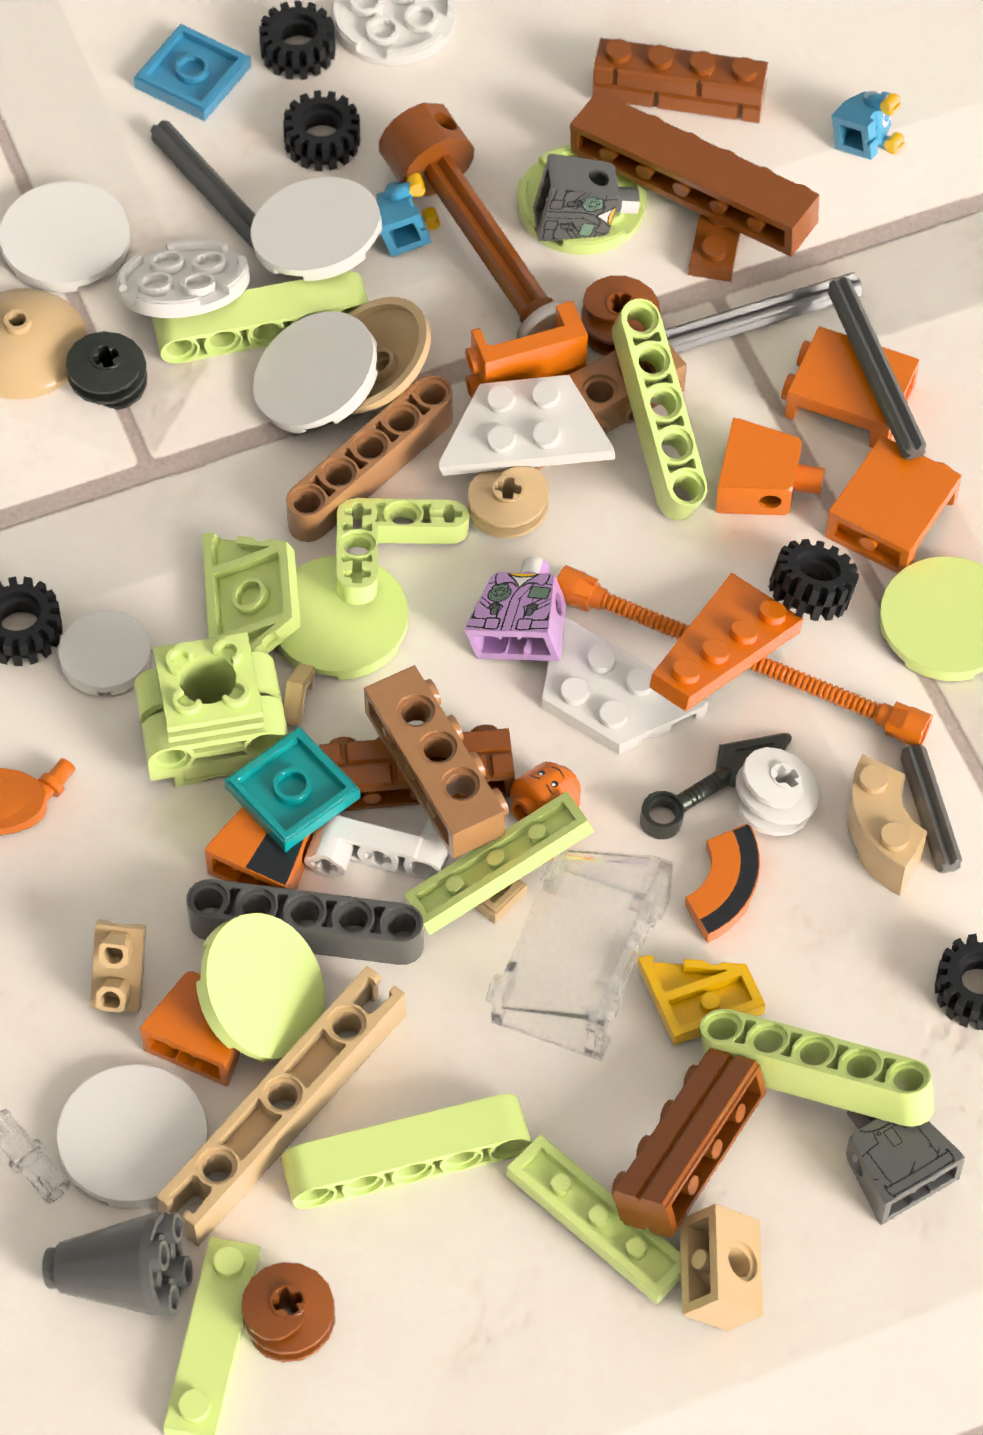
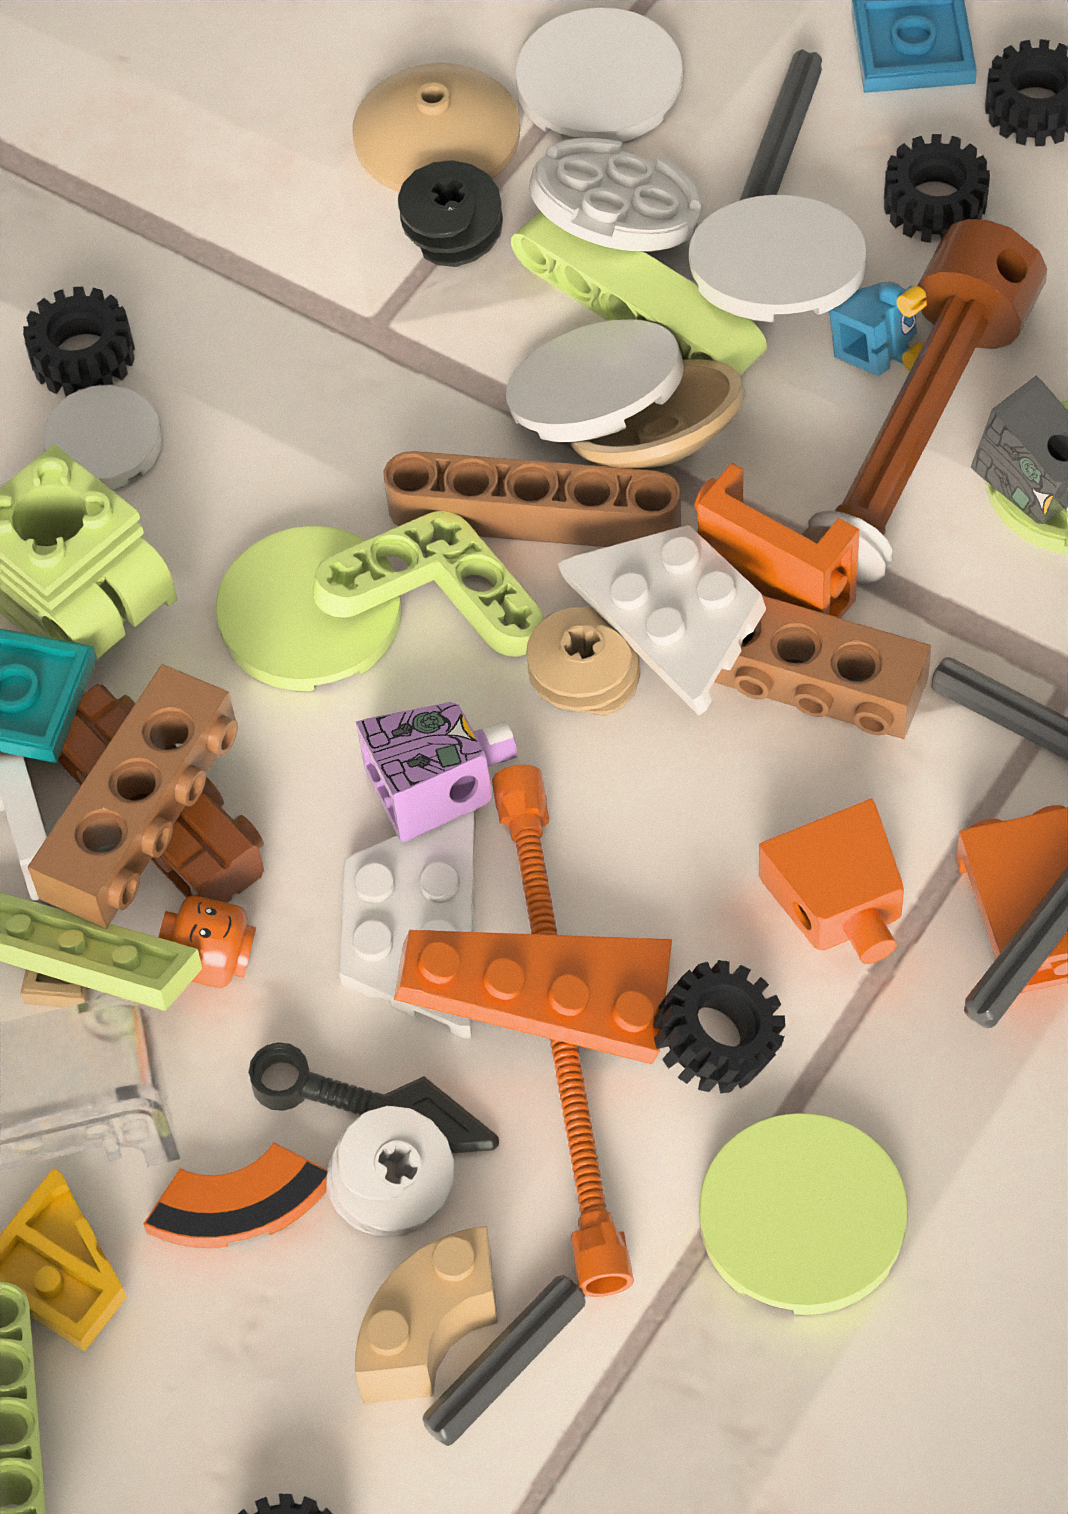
camera: 60 degrees right, 0 degrees up
yellowish green wing [202,532,301,654] -> none
tan tile [283,663,316,726] -> none
dark orange piece [581,276,660,355] -> none
yellowish green beam [612,299,707,520] -> none
orange panel [825,436,962,573] -> none

